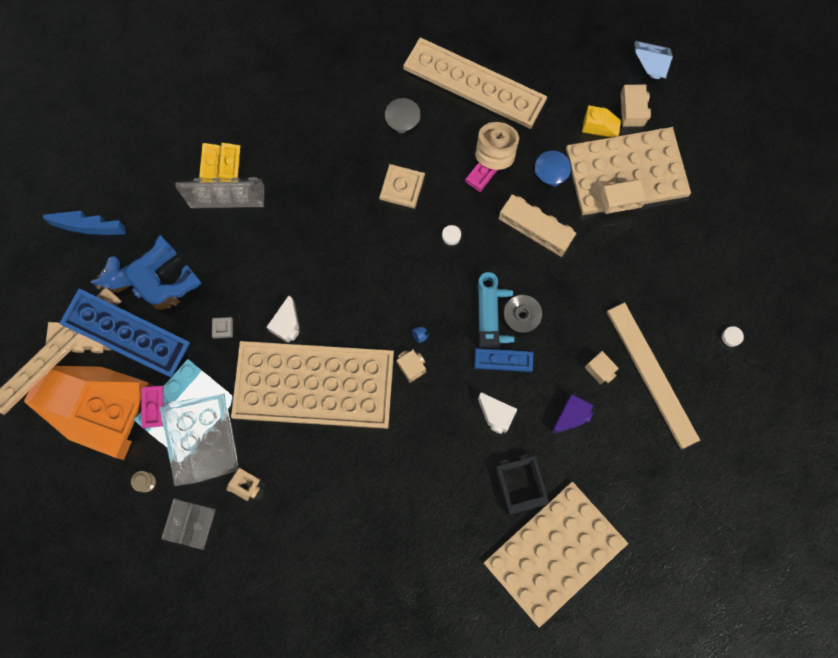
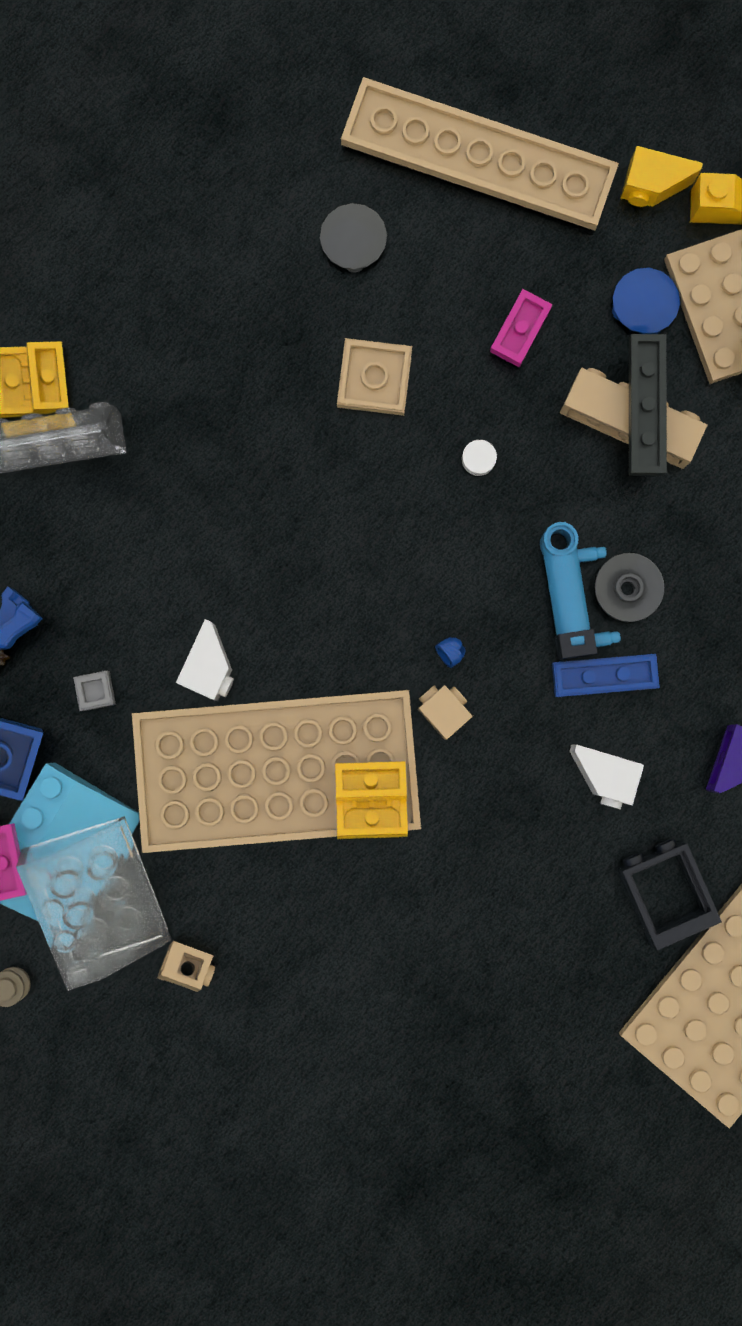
camera: 10 degrees left, 10 degrees up
clear slope [162,499,215,549] -> none
tan wheel [475,122,519,170] -> none
none -> yellow slope [335,761,408,839]
none -> yellow slope [621,146,703,207]
none -> pearl dark grey plate [629,334,667,476]

